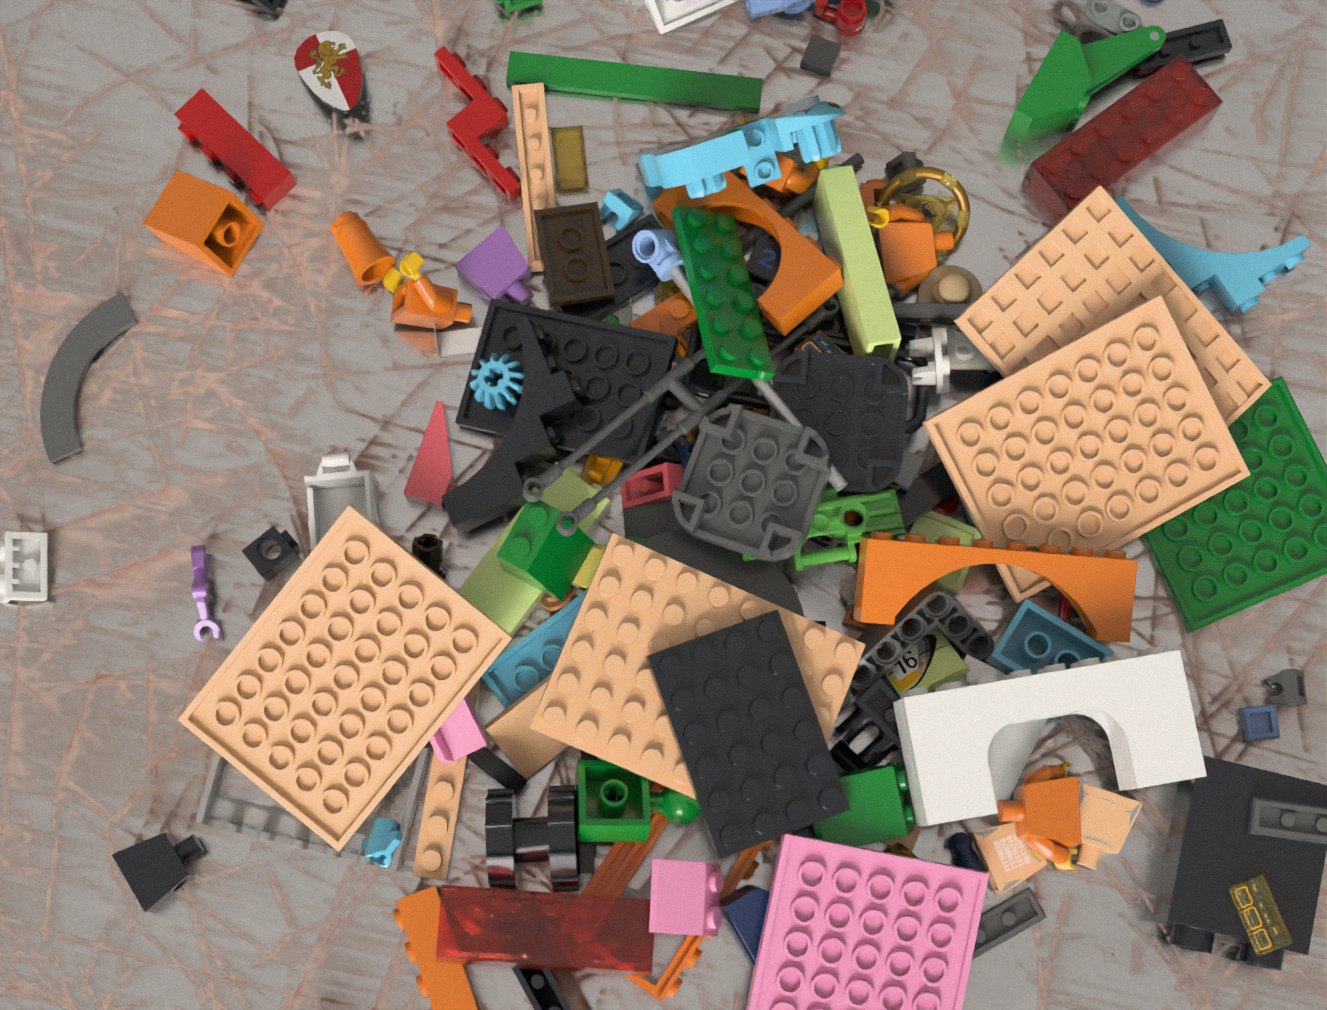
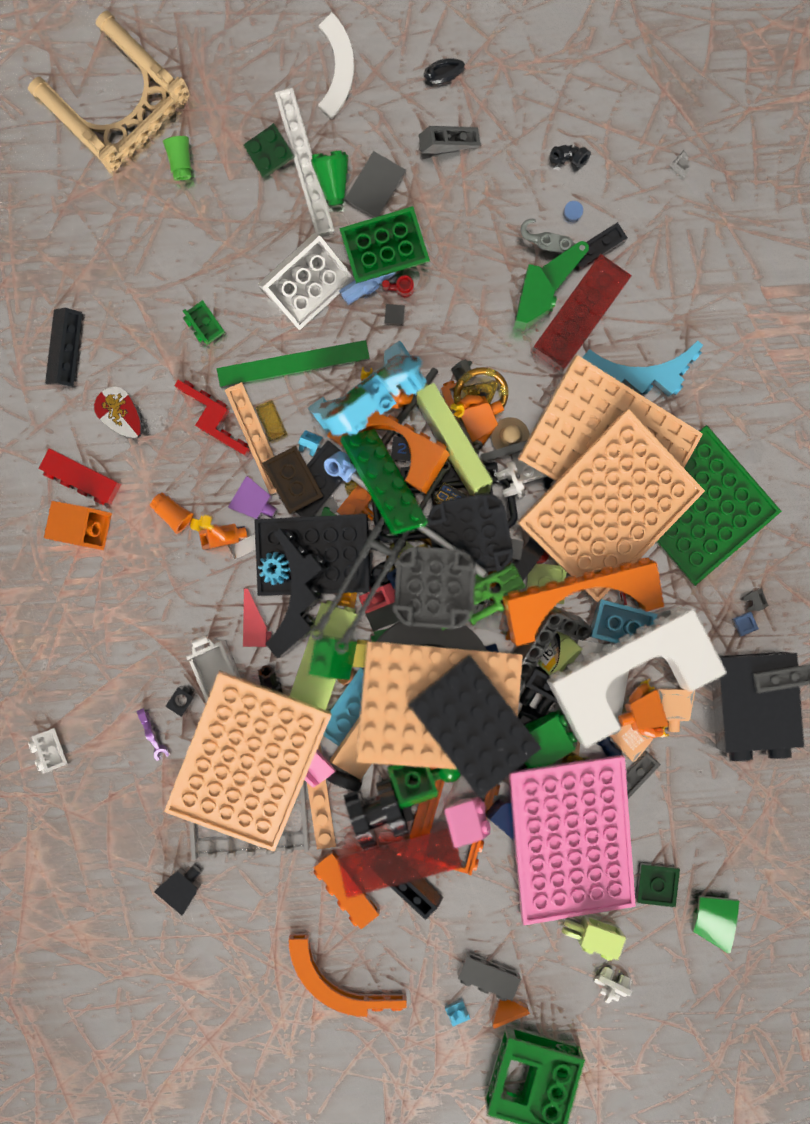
camera: 15 degrees left, 10 degrees up
dark grey tile [40,292,138,464] -> none
medium azure piece [362,817,403,867] -> none
clear yellow tile [1227,875,1293,956] -> none

